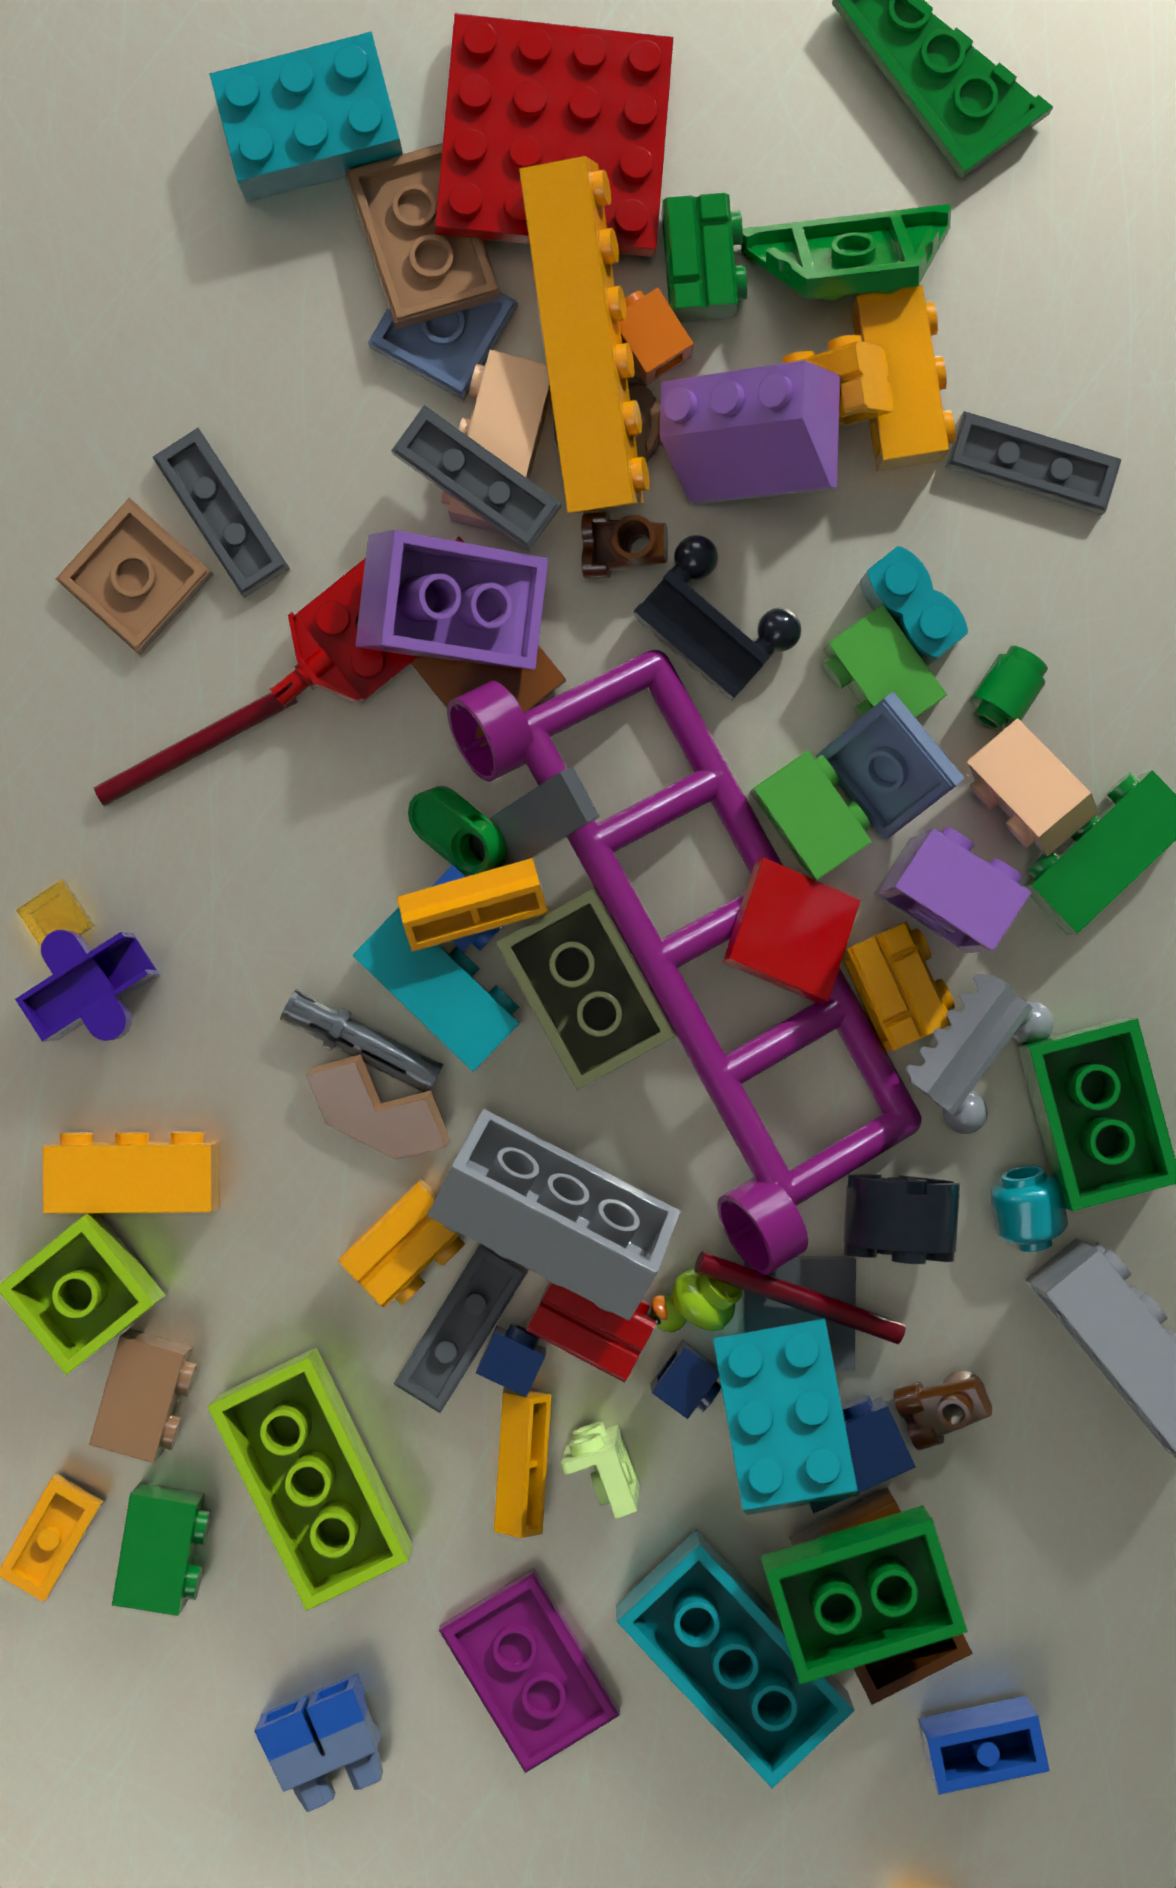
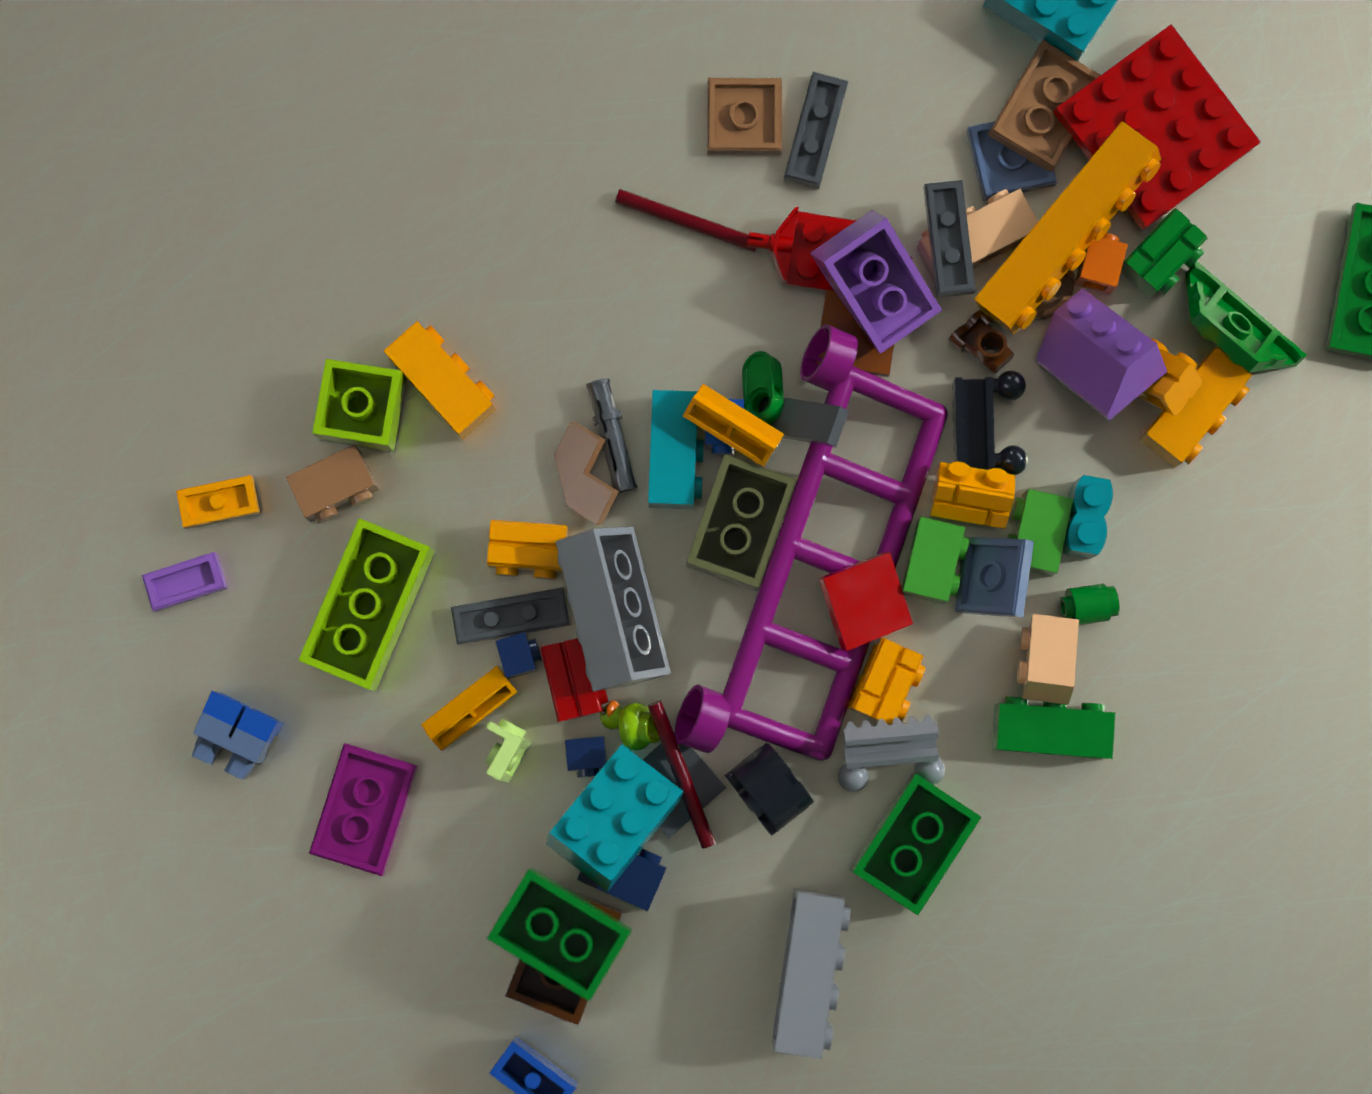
camera: 50 degrees right, 5 degrees down
dark purple piece [15,930,160,1042] -> none
clear yellow tile [16,879,96,947] -> none
green brick [112,1483,211,1616] -> none
teal brick [616,1529,855,1788] -> none
medium lavender brick [875,826,1031,953] -> none
reddish brown plate [893,1371,992,1451] -> none
dark grey tile [945,411,1122,515] -> none
teal head [991,1165,1068,1252] -> none
none -> medium lavender tile [142,552,228,612]
none -> light orange brick [930,461,1015,529]

